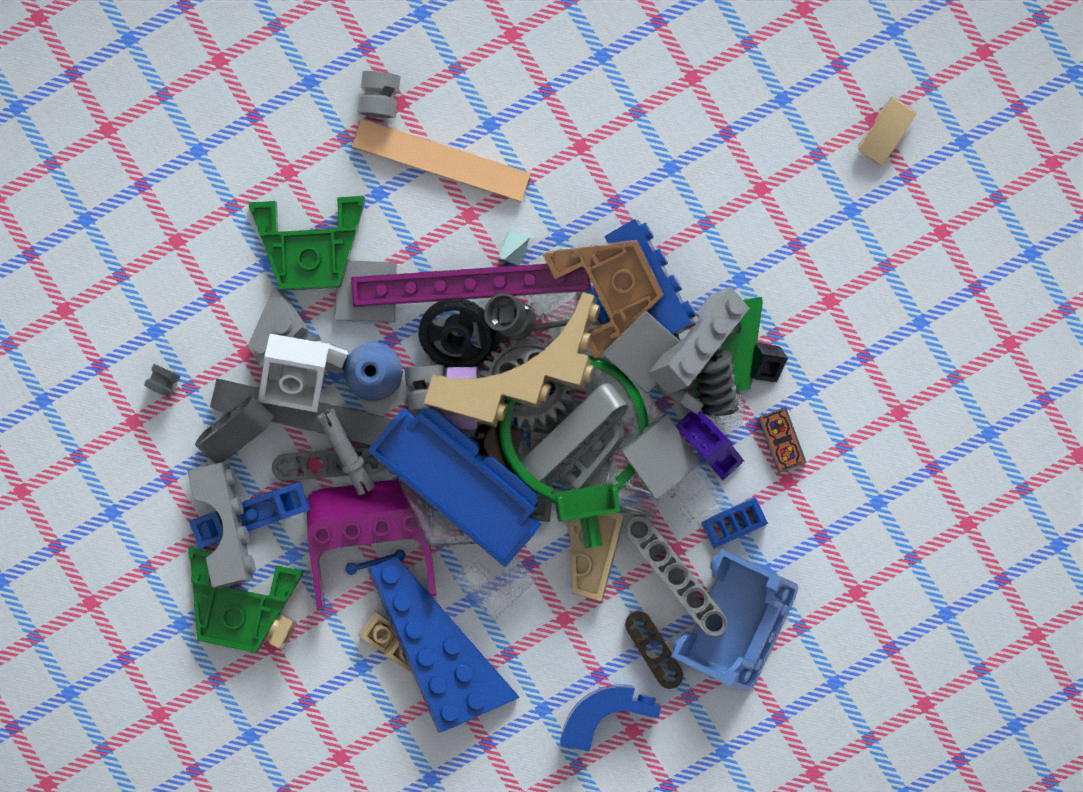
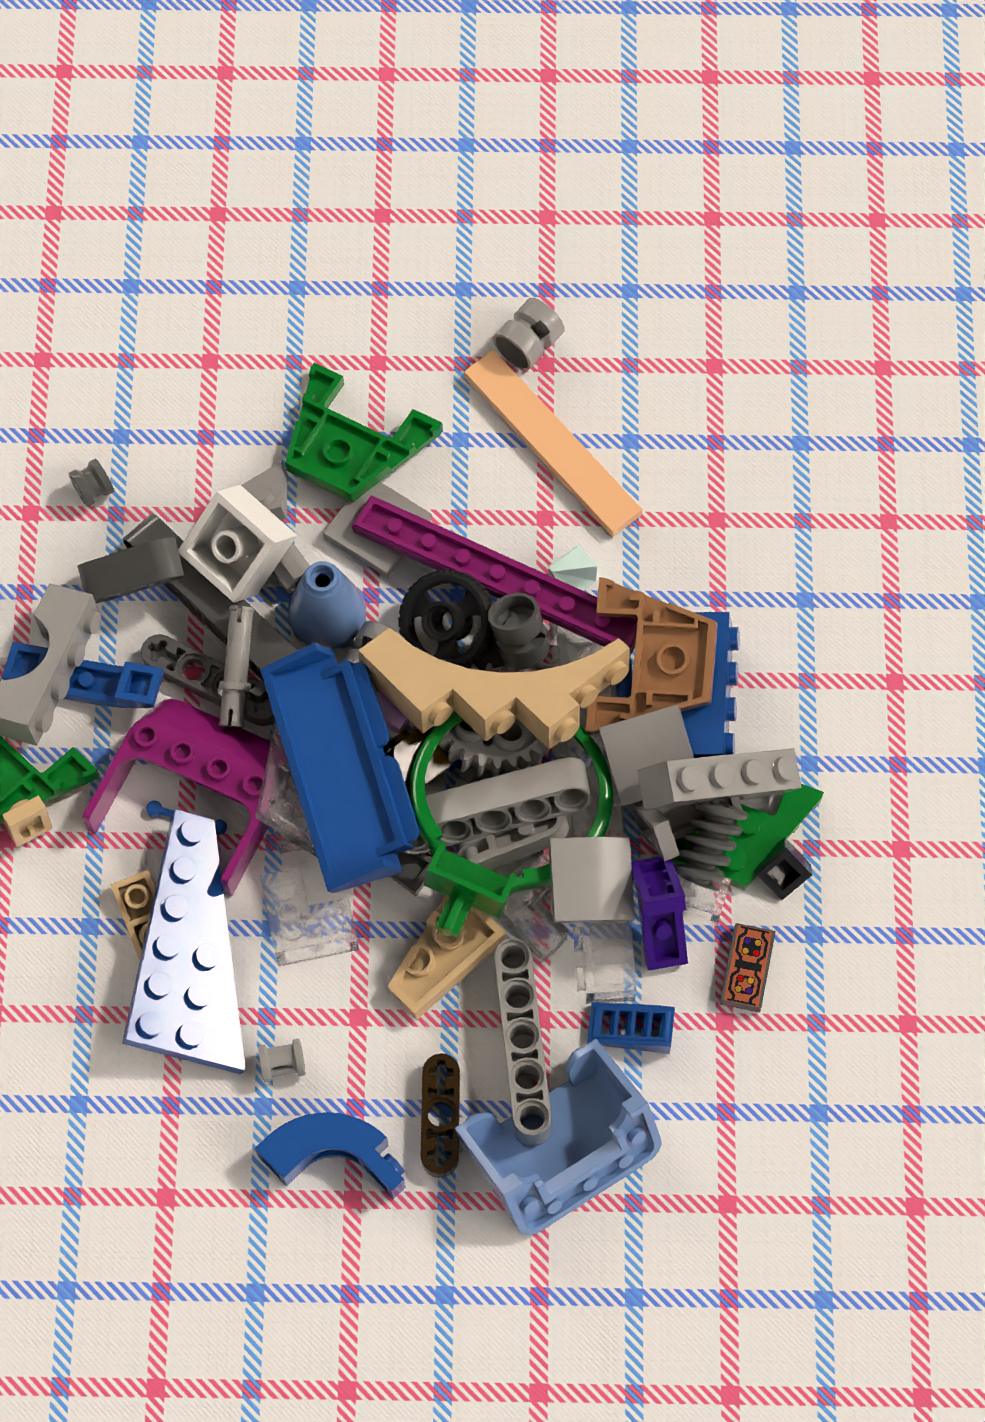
camera: 30 degrees right, 20 degrees down
none -> light grey bush [258,1039,306,1082]

